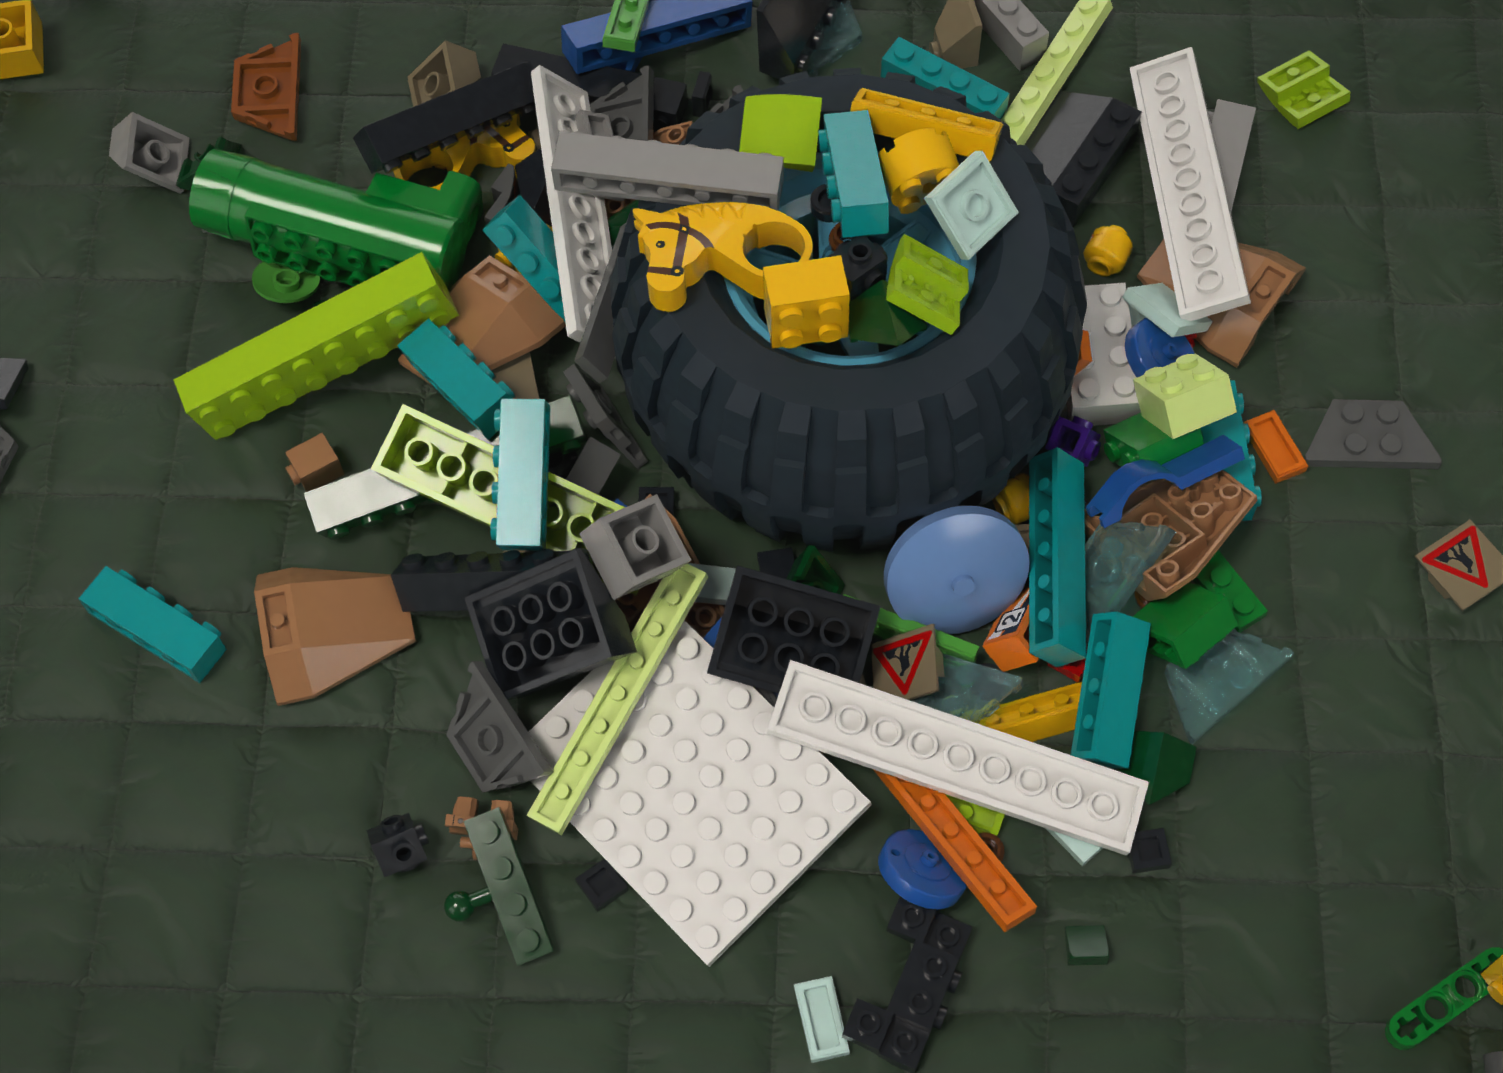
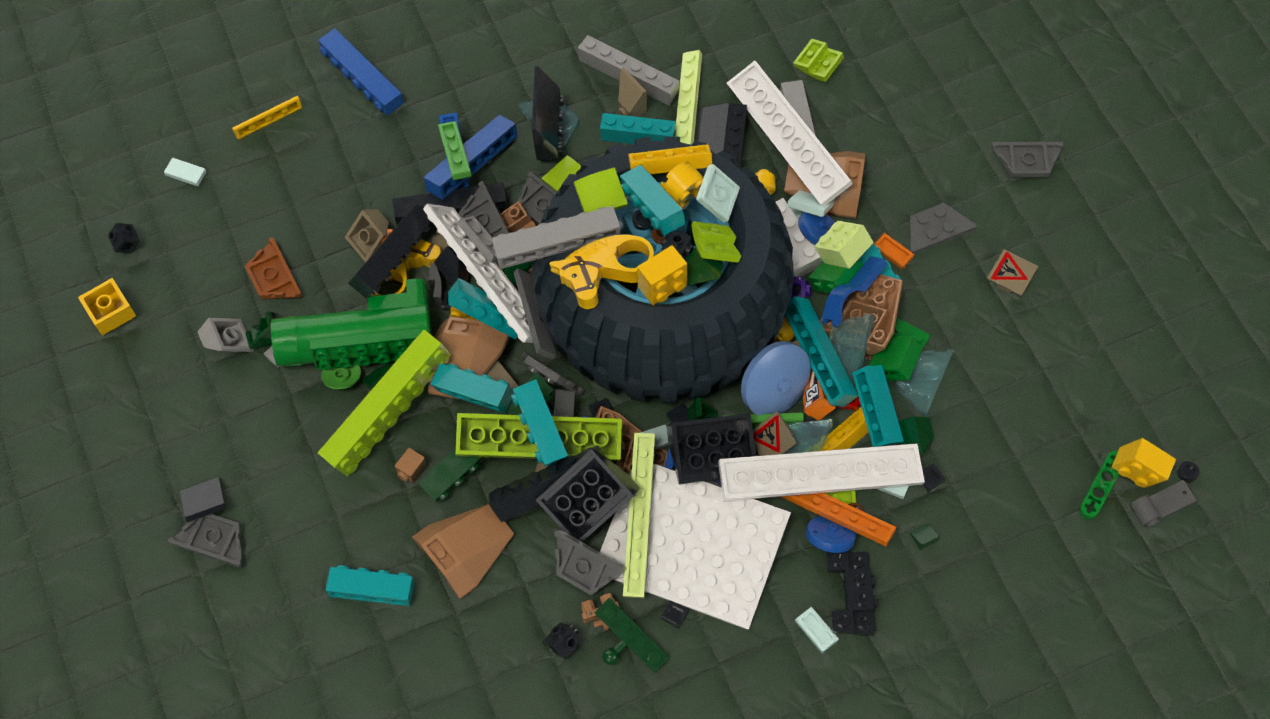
camera: 25 degrees left, 0 degrees up
light grey brick [580,494,691,600] -> none
black tile [692,71,713,117] -> none

